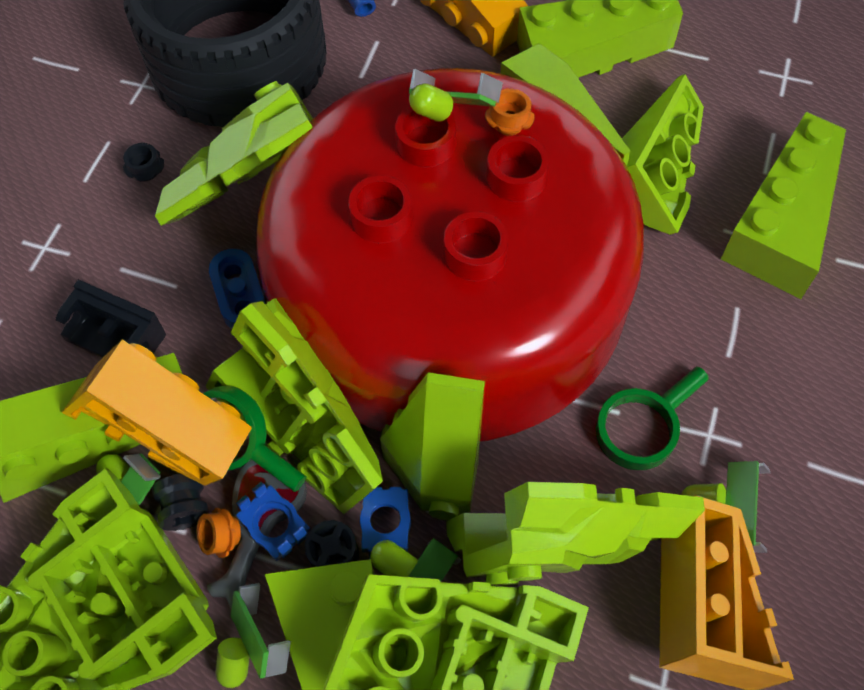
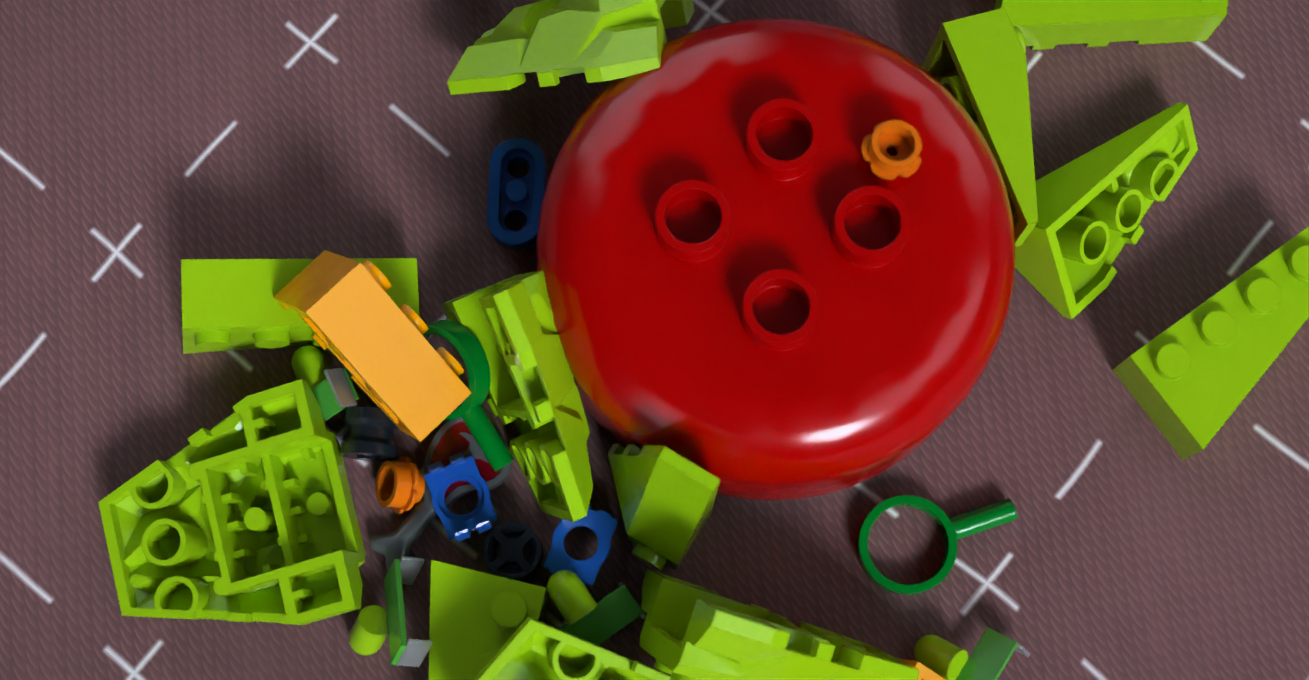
camera: 20 degrees right, 15 degrees up
black hinge [55,279,166,358] -> none
piece [409,69,503,122] -> none

